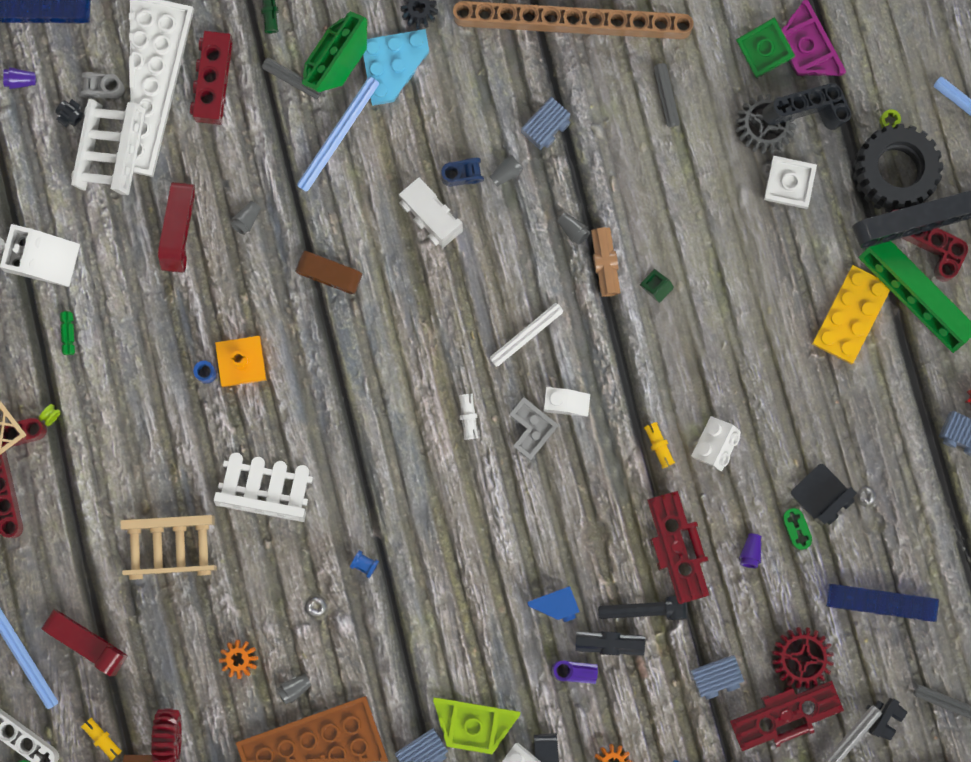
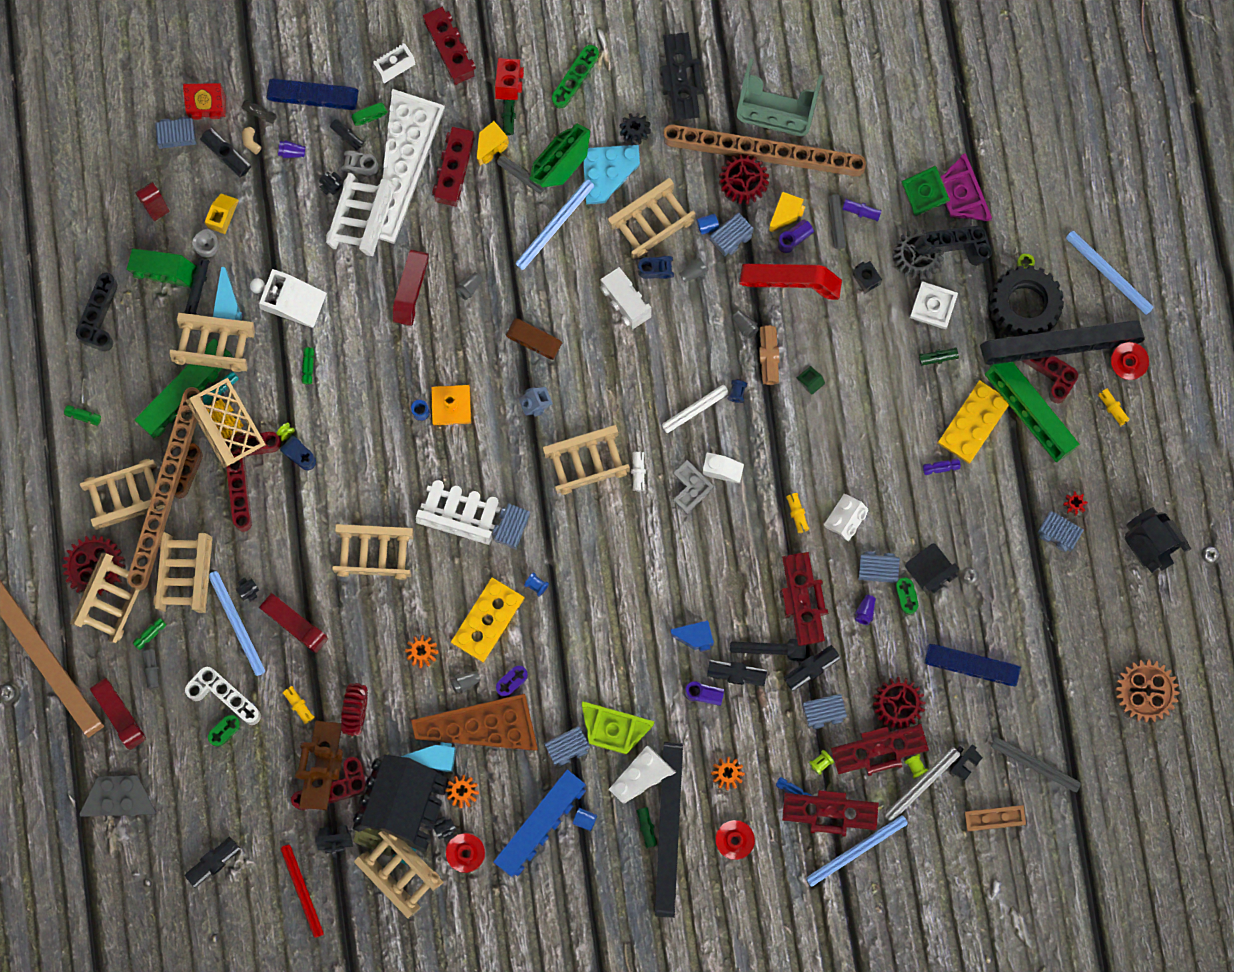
camera: 10 degrees right, 5 degrees down
none -> black gear [236,577,259,602]
none -> dark blue piece [280,435,316,471]
none -> black axle [330,119,364,151]
none -> green beam [351,103,387,126]
none -> yellow plate [451,578,525,663]
none -> yellow slope [477,121,509,166]
none -> sand blue brick [492,504,530,550]
none -> dark purple beam [496,666,528,697]
none -> sand blue brick [518,387,553,416]
none -> tan fence [543,425,630,495]
none -> tan fence [608,178,696,260]
none -> blue beam [696,213,719,235]
none -> dark red gear [719,154,769,205]
none -> dark blue bush [727,380,748,403]
none -> red beam [739,264,842,300]
none -> yellow slope [769,192,806,232]
none -> dark purple piece [778,219,814,253]
none -> black piece [783,645,841,691]
none -> lime bush [808,750,834,776]
none -> dark purple pin [842,199,882,222]
none -> black brick [853,261,882,294]
none -> sand blue brick [858,551,900,583]
none -> lime bush [904,754,928,779]
none -> dark green pin [919,347,959,366]
none -> dark purple axle [923,458,961,475]

